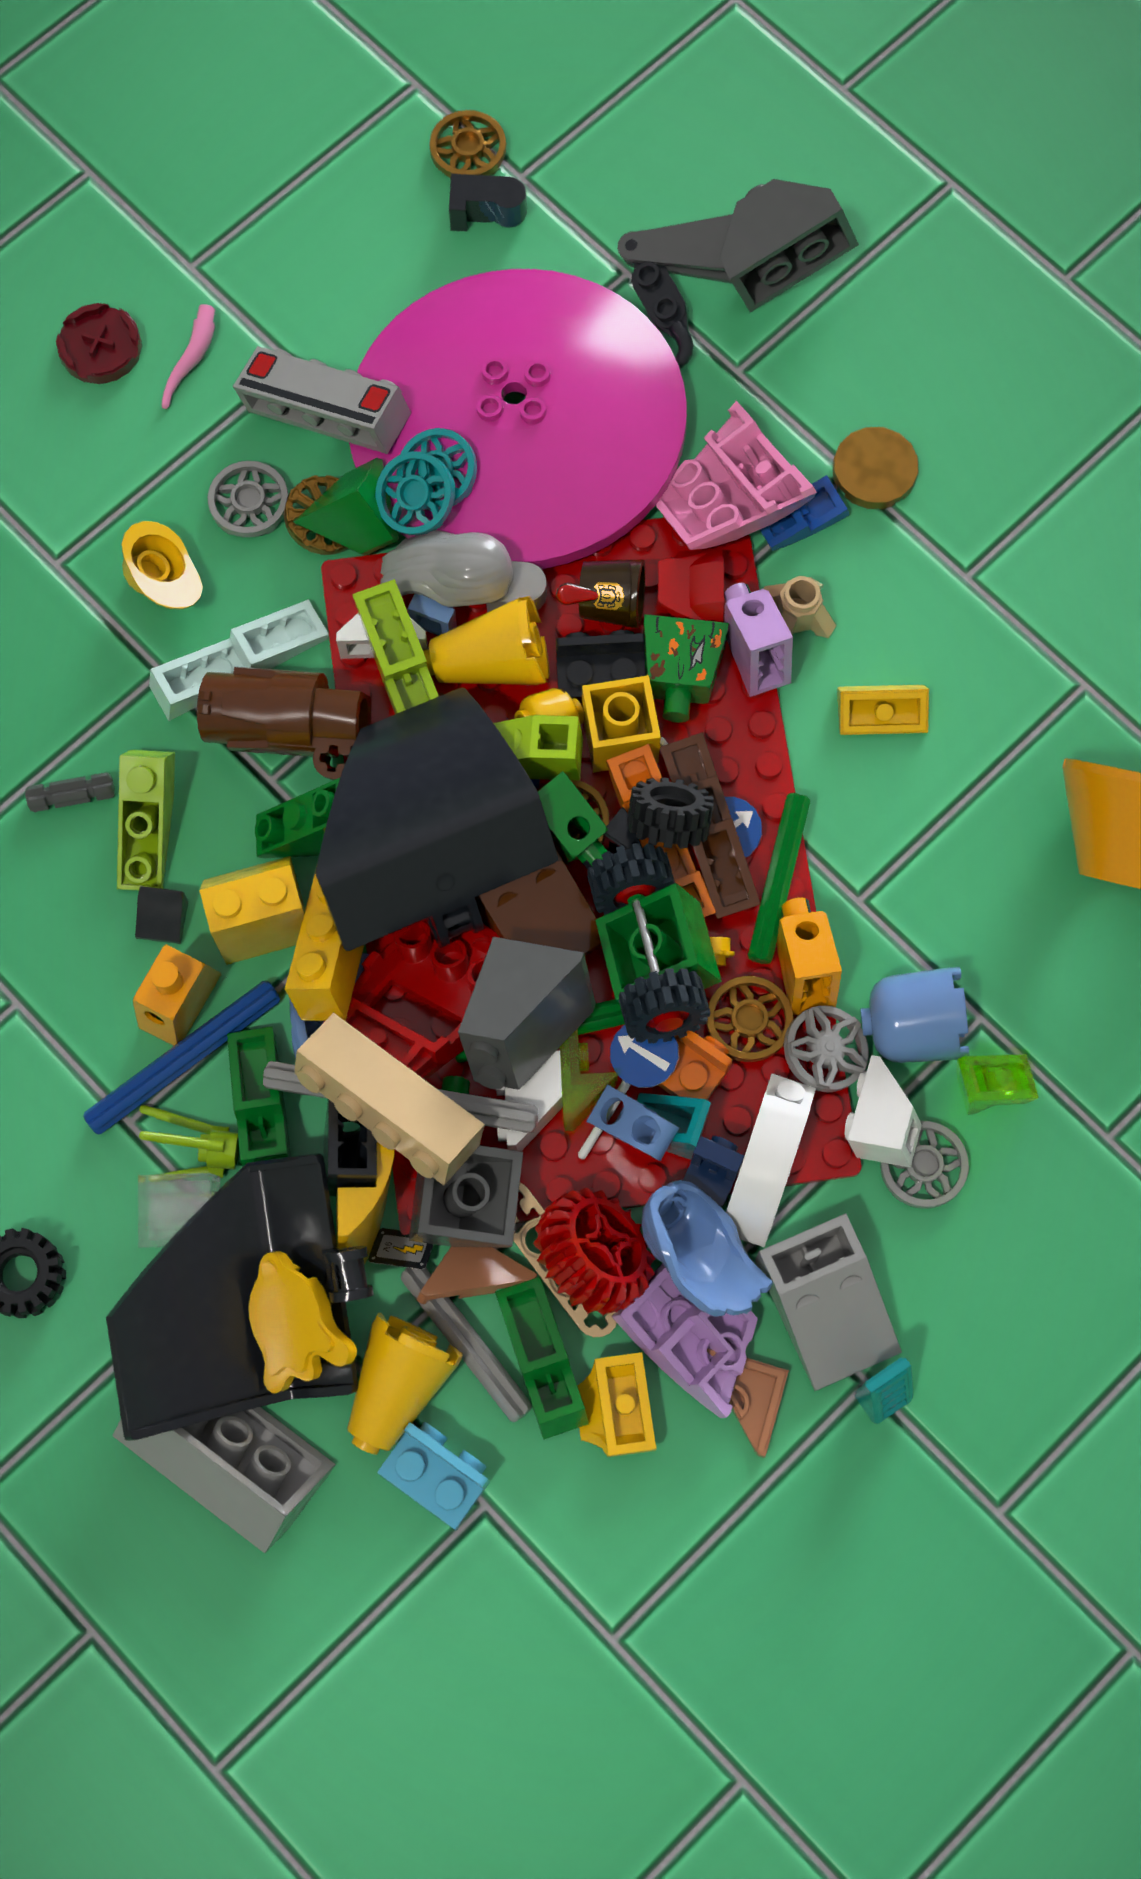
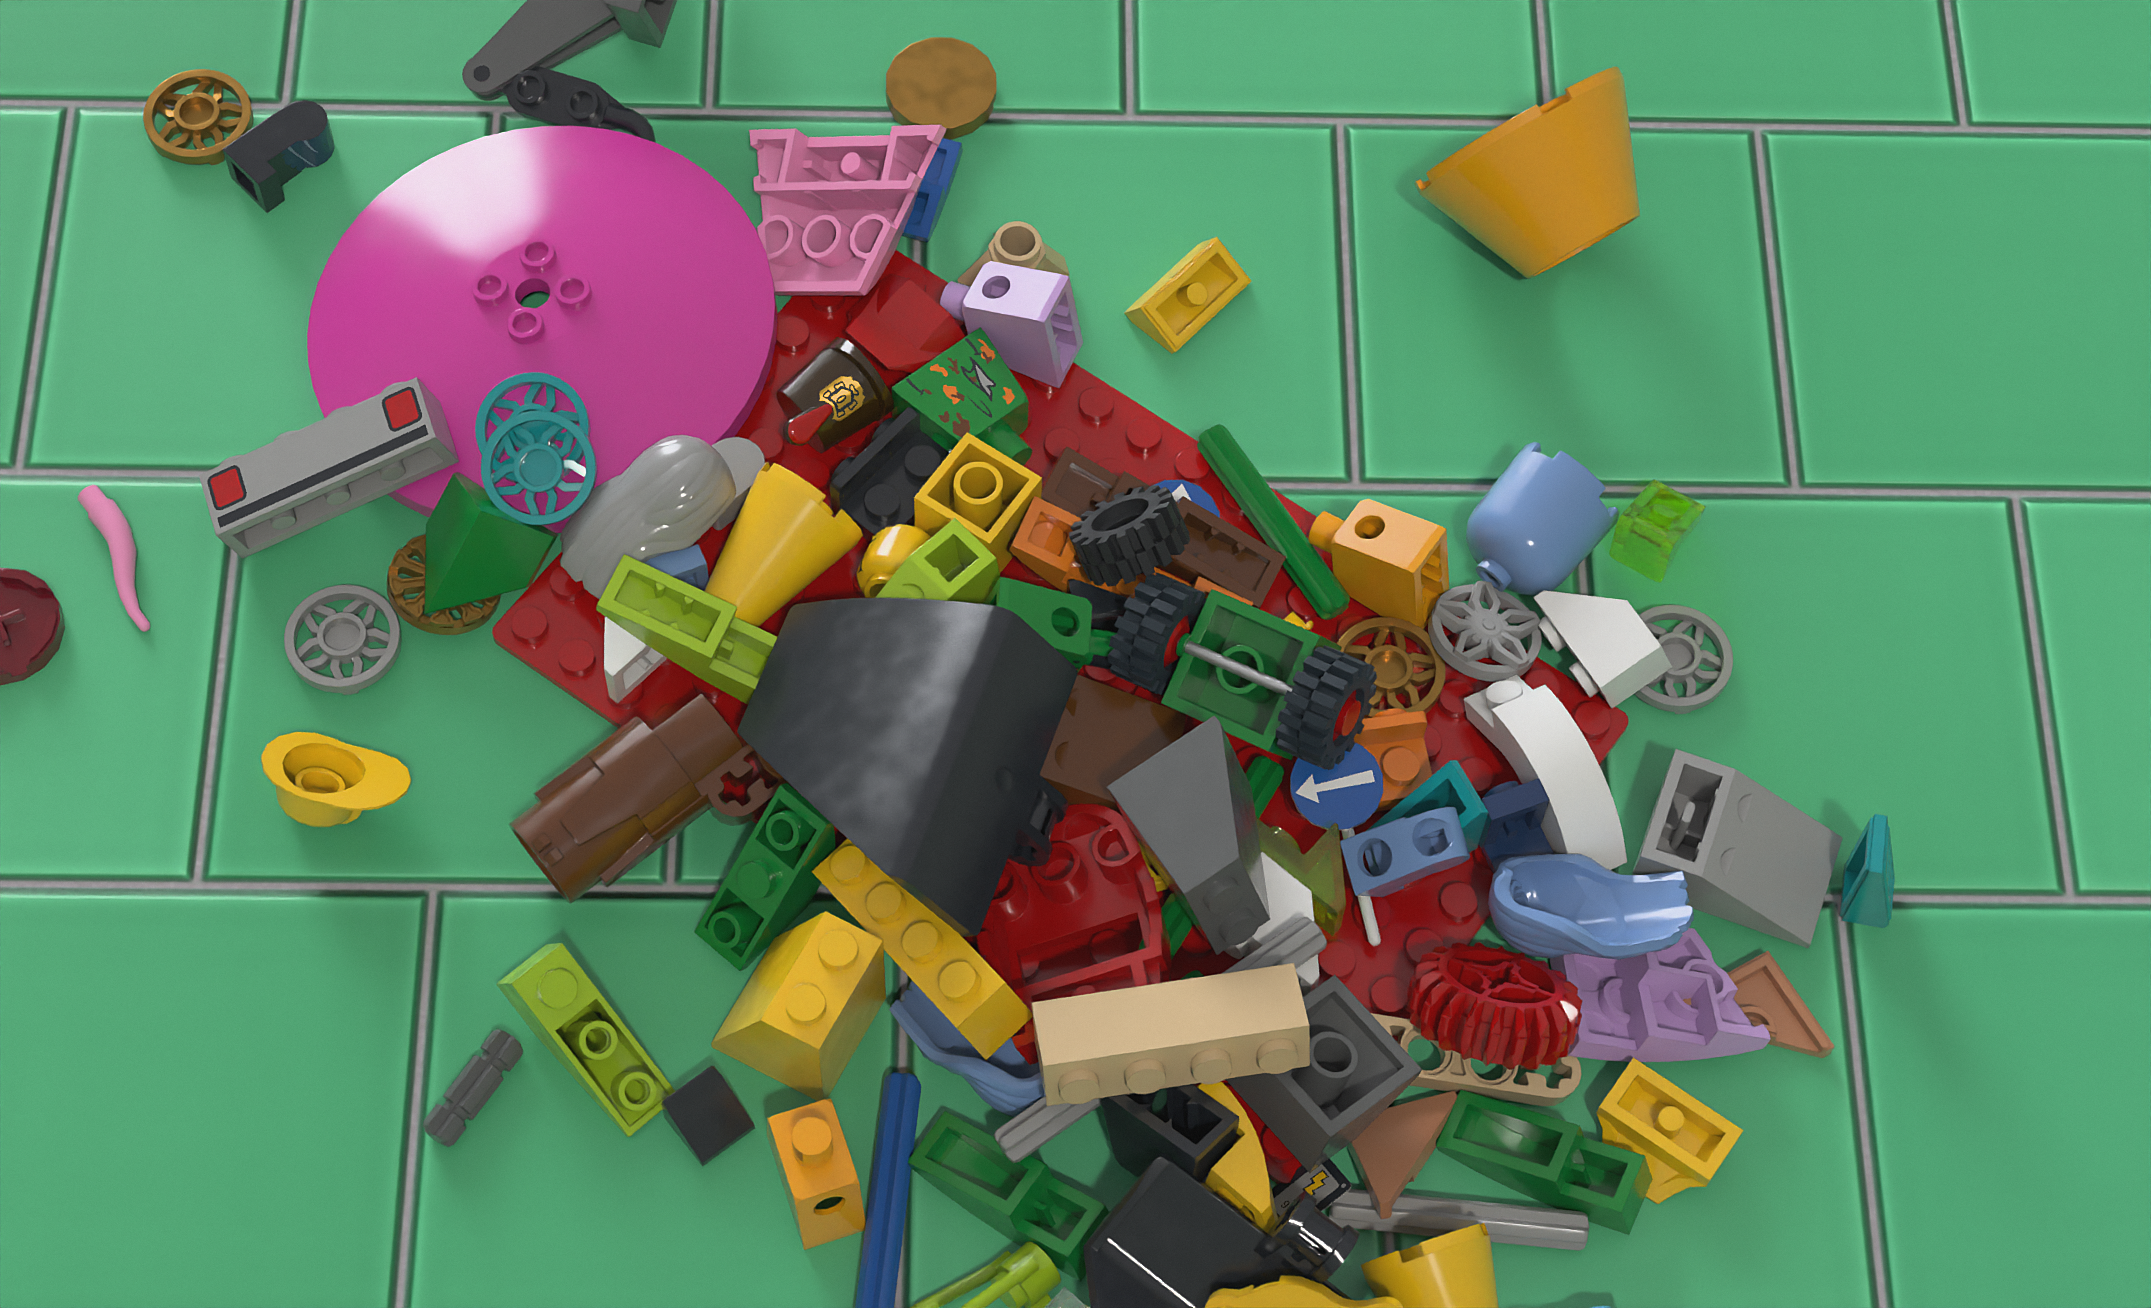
camera: 50 degrees left, 10 degrees down
light aqua slope [149,599,329,721] -> none

